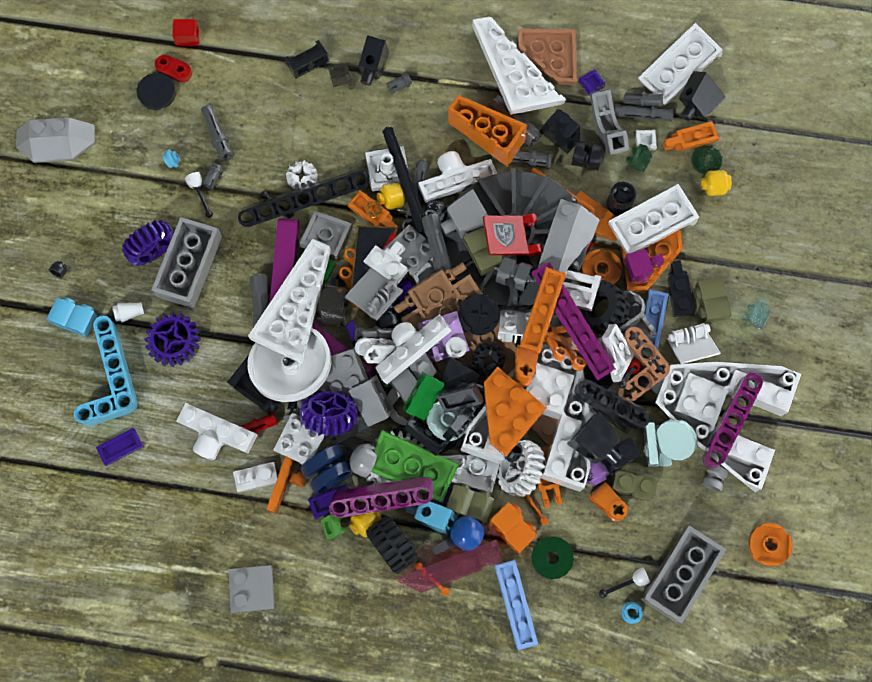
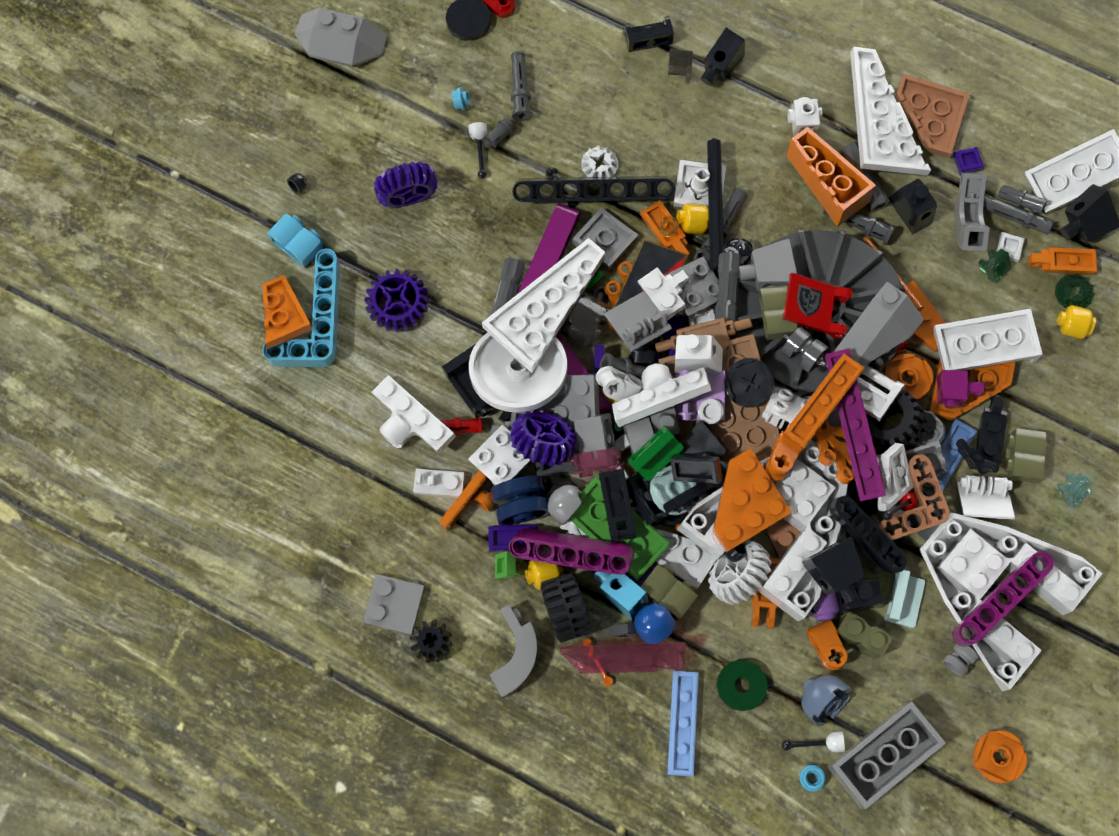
camera: 20 degrees right, 0 degrees up
dark purple tile [96,428,144,466] -> none
white cone [112,302,144,323] -> none
light grey brick [151,217,222,309] -> none
dark grey pin [386,73,412,94] -> none
white plate [418,151,497,203] -> none
black gear [472,343,505,376] -> none
orange brick [488,502,537,555] -> none
orange hinge [525,494,548,525] -> none
black wheel [571,140,604,171] -> none
black wheel [607,182,636,216] -> none
light aqua tile [656,419,697,460] -> none
none -> orange wing [262,275,312,349]
none -> black gear [410,620,453,663]
none -> light grey arch [489,605,537,699]
none -> clear pink hinge [570,447,624,478]
none -> black plate [598,468,636,543]
none -> white torso [674,334,723,373]
none -> white brick [788,97,822,136]
none -> sand blue cylinder [801,675,852,727]
none -> black piece [956,439,1000,475]

